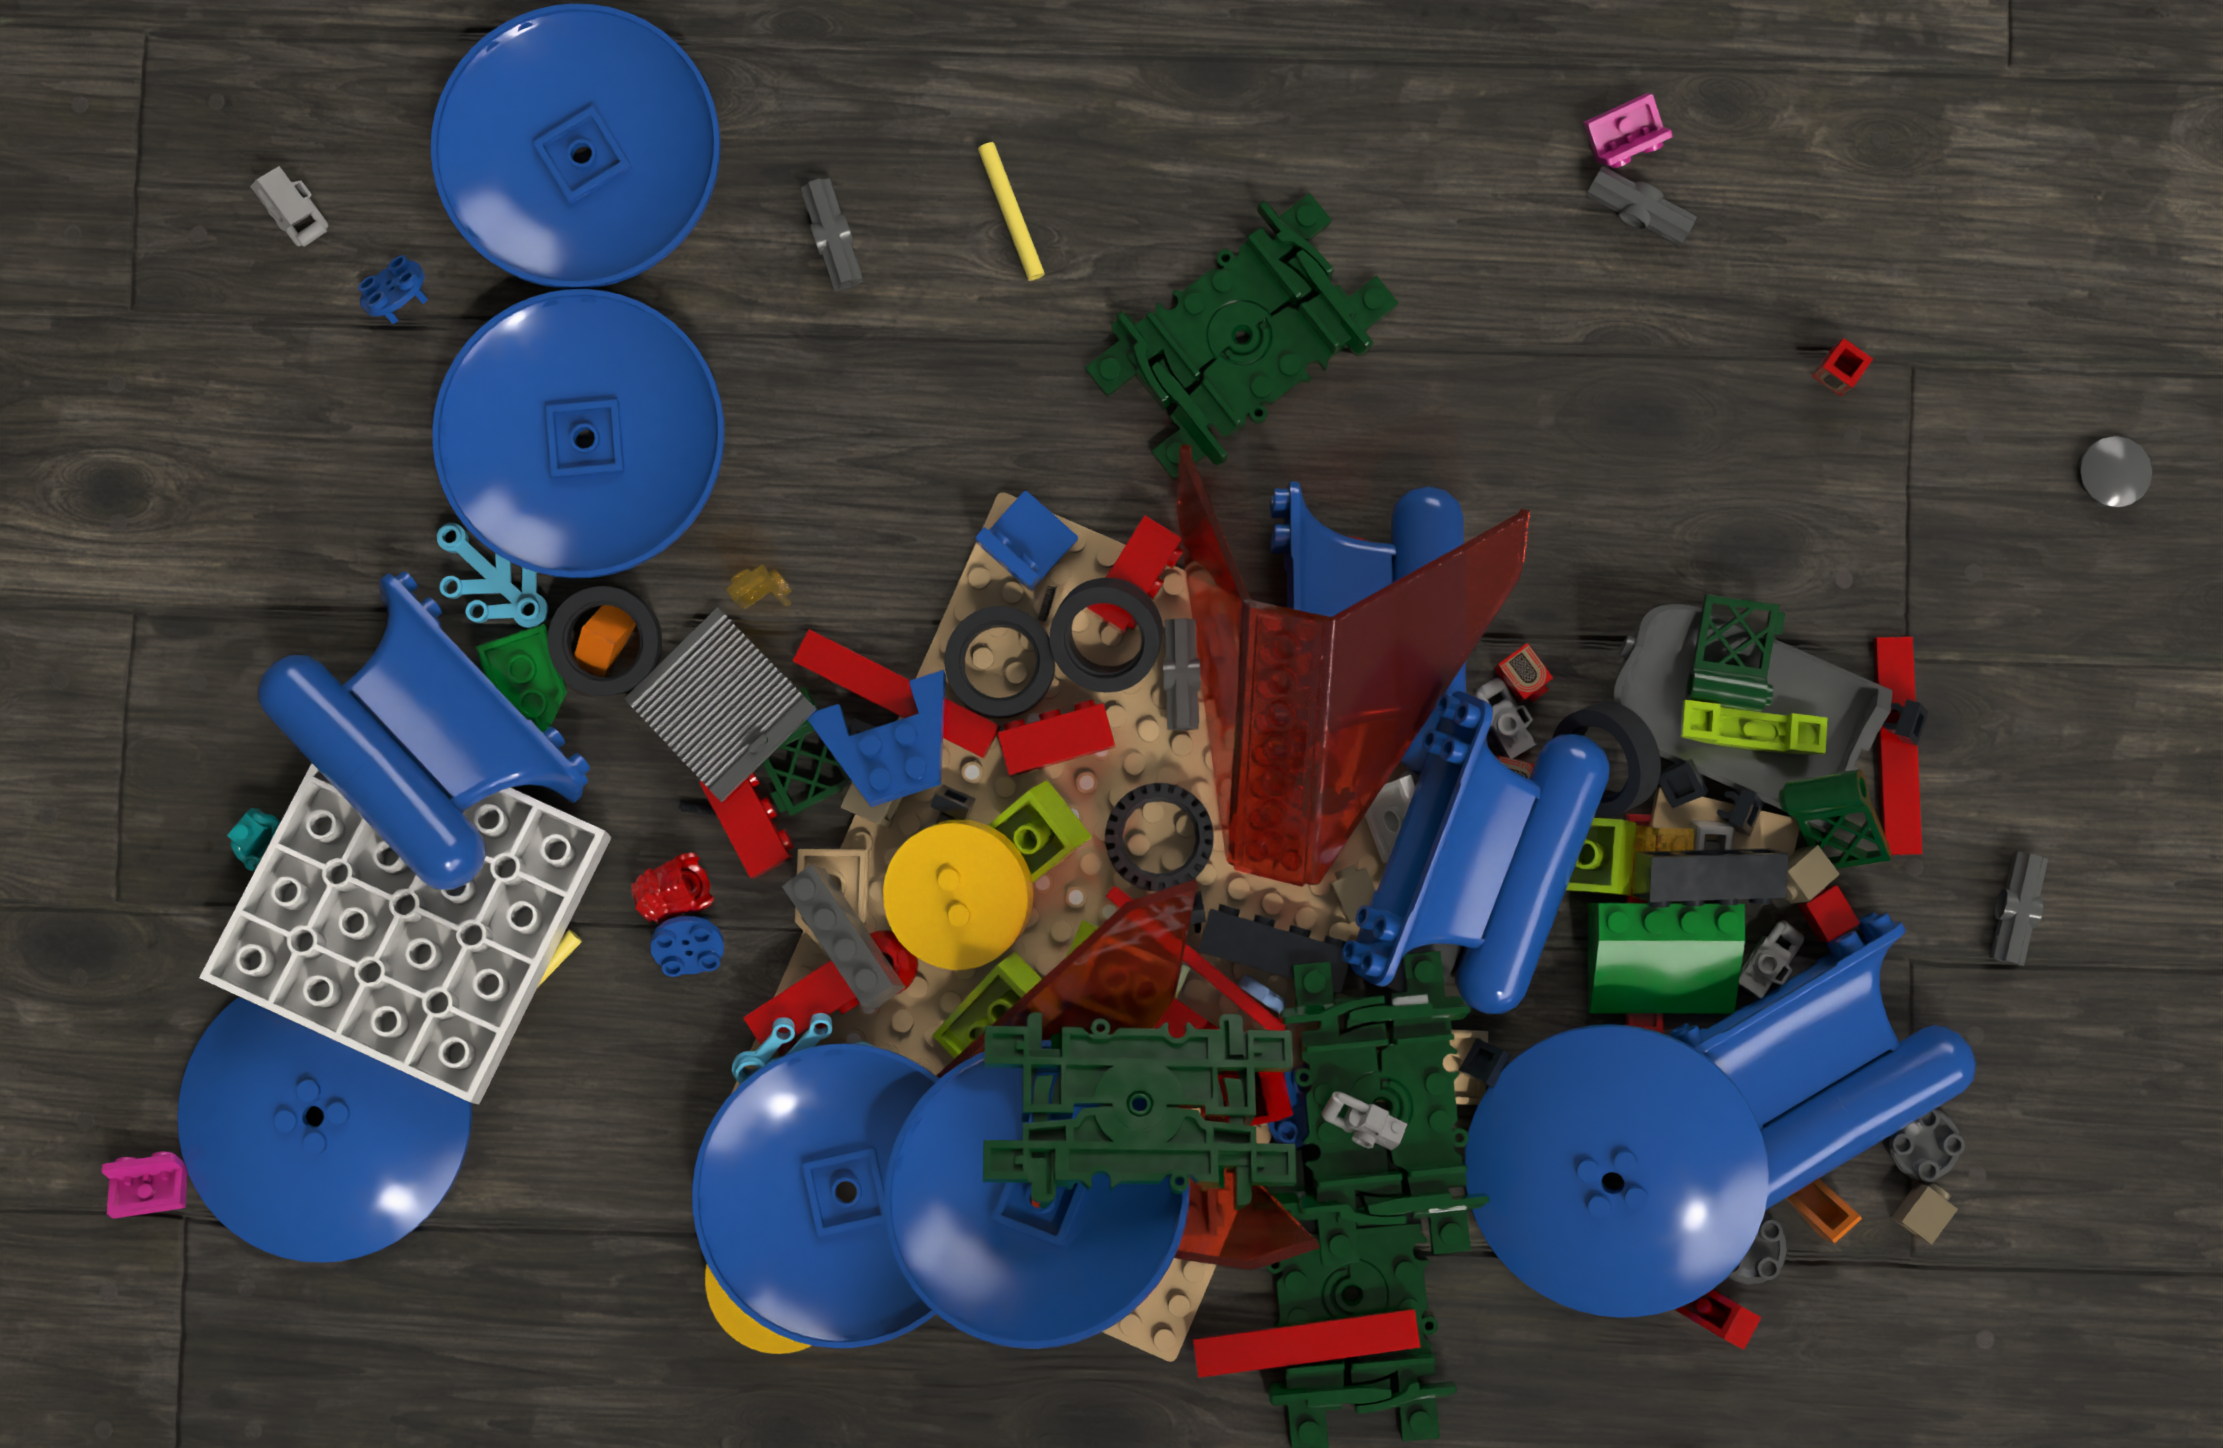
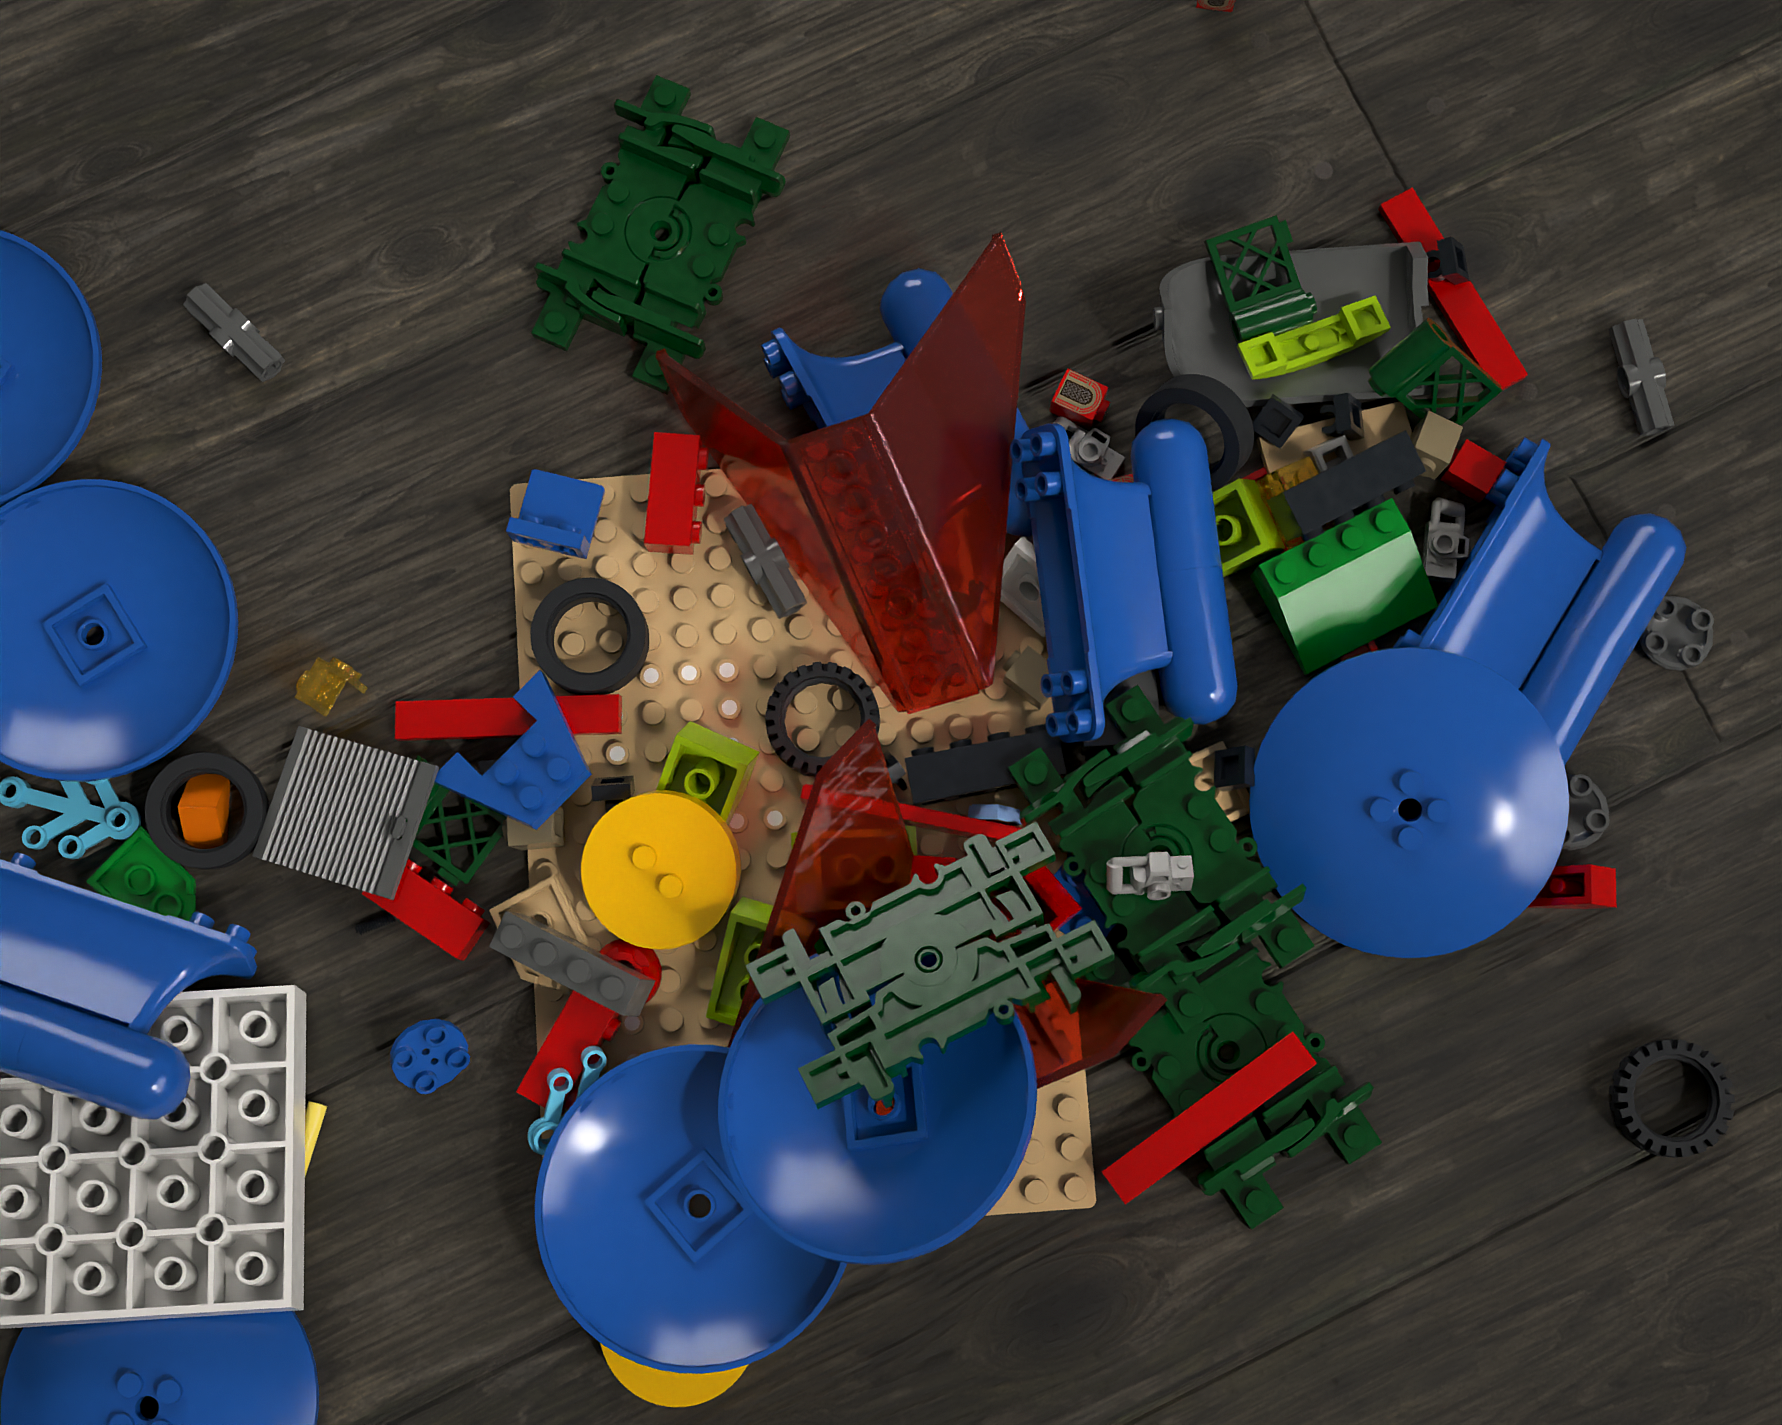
camera: 25 degrees left, 5 degrees down
red hair [631,852,714,924] -> none
light yellow piece [978,142,1045,281] -> none
red brick [997,699,1116,777] -> none
black leg [1037,586,1057,622] -> none
black tyre [1049,578,1163,693] -> none
orange slope [1786,1178,1862,1244] -> none
dark tan brick [1891,1183,1958,1245] -> none

